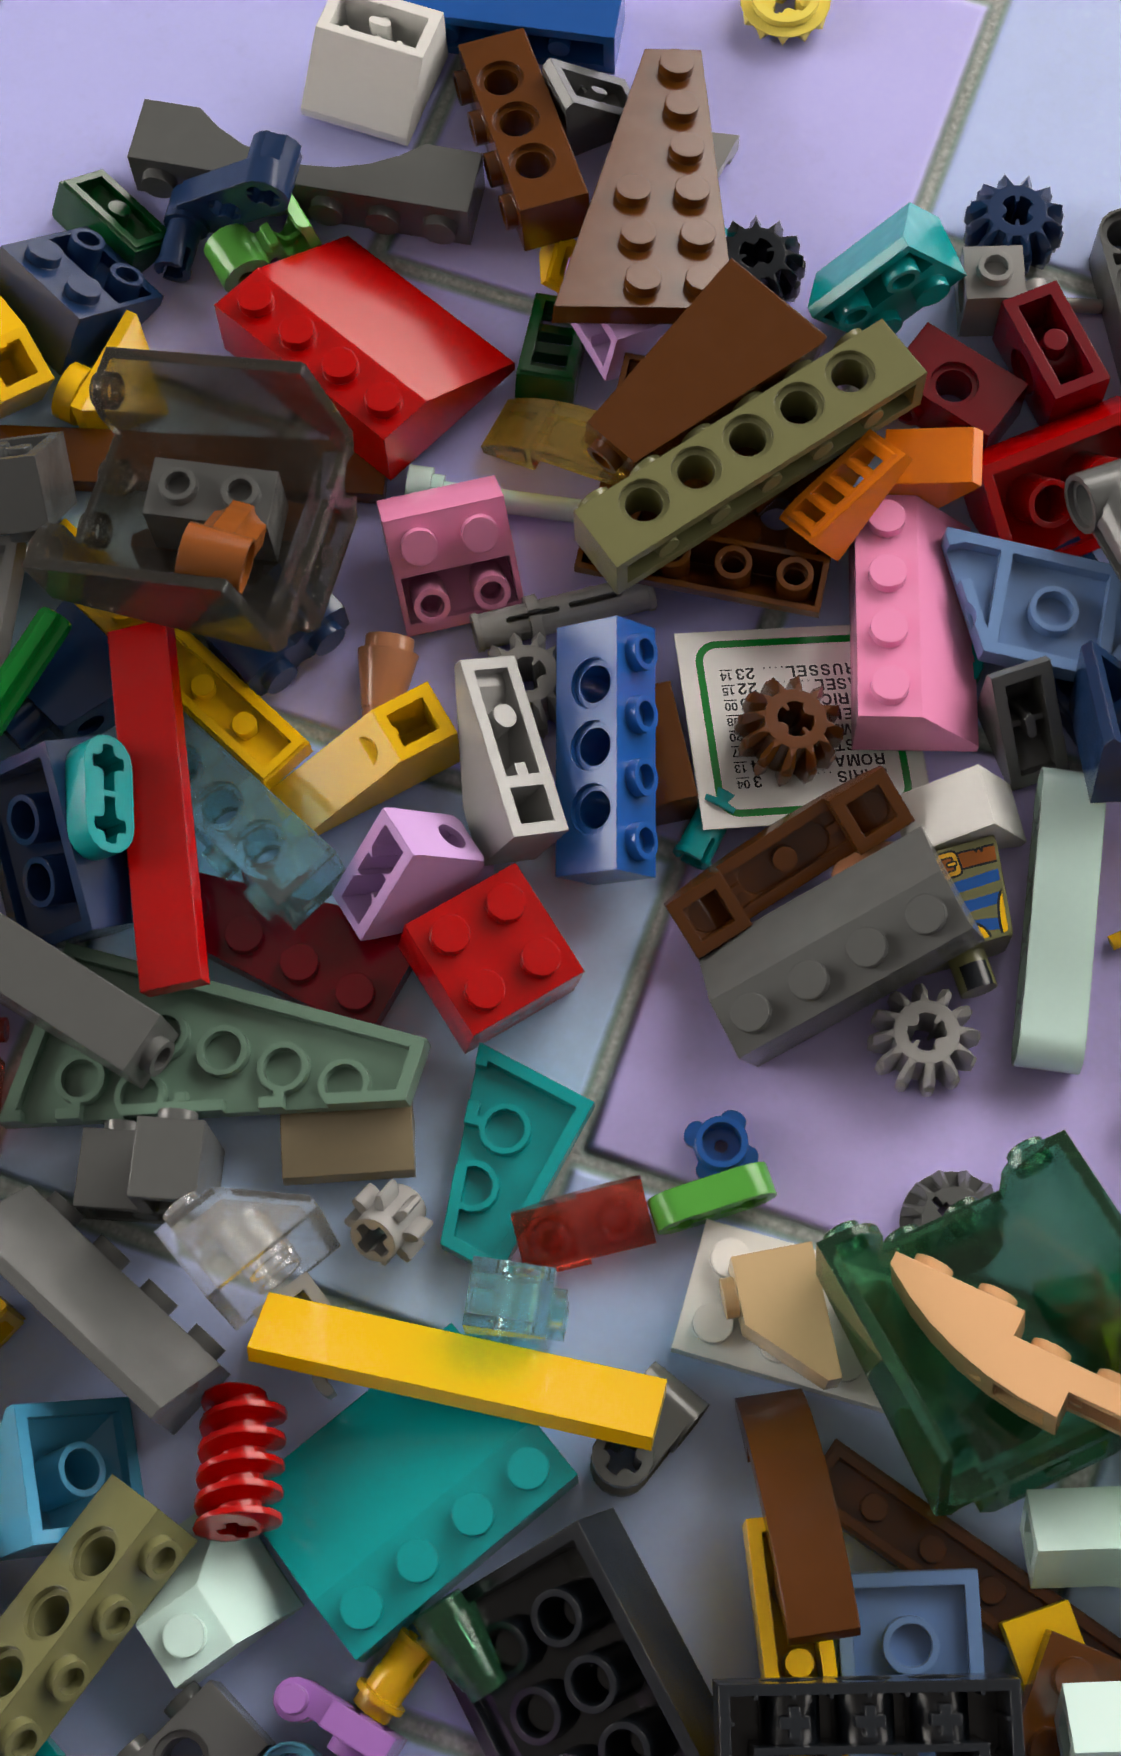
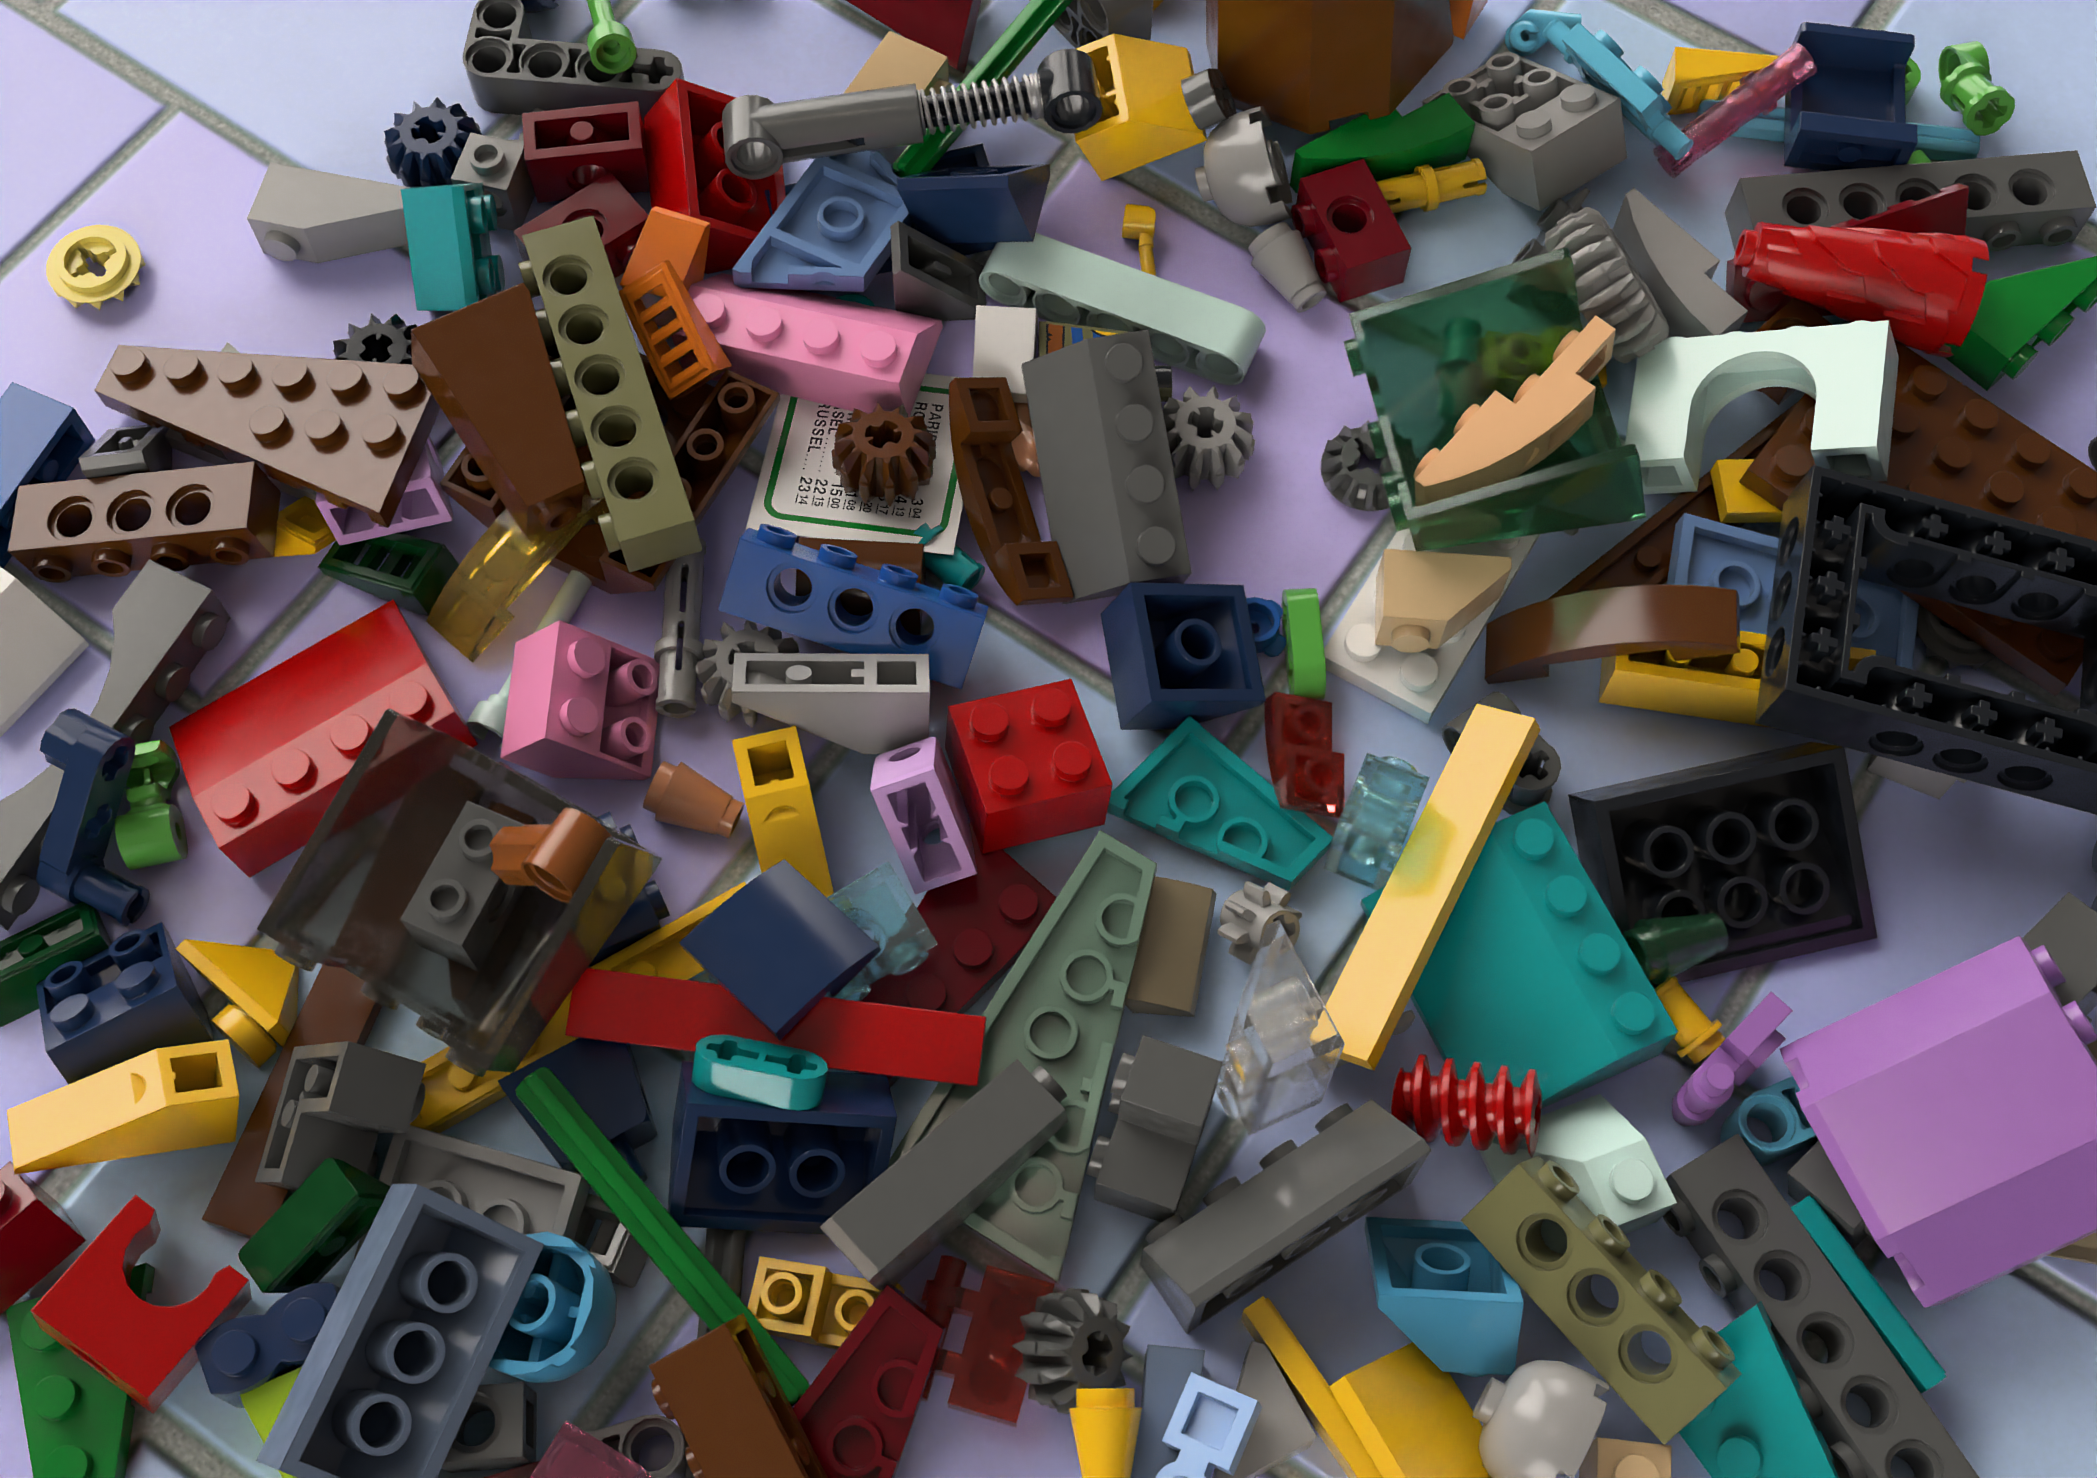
camera: 80 degrees left, 5 degrees down
none -> light grey slope [247,162,410,263]
none -> dark blue slope [679,859,881,1041]
none -> dark blue slope [1100,583,1266,730]

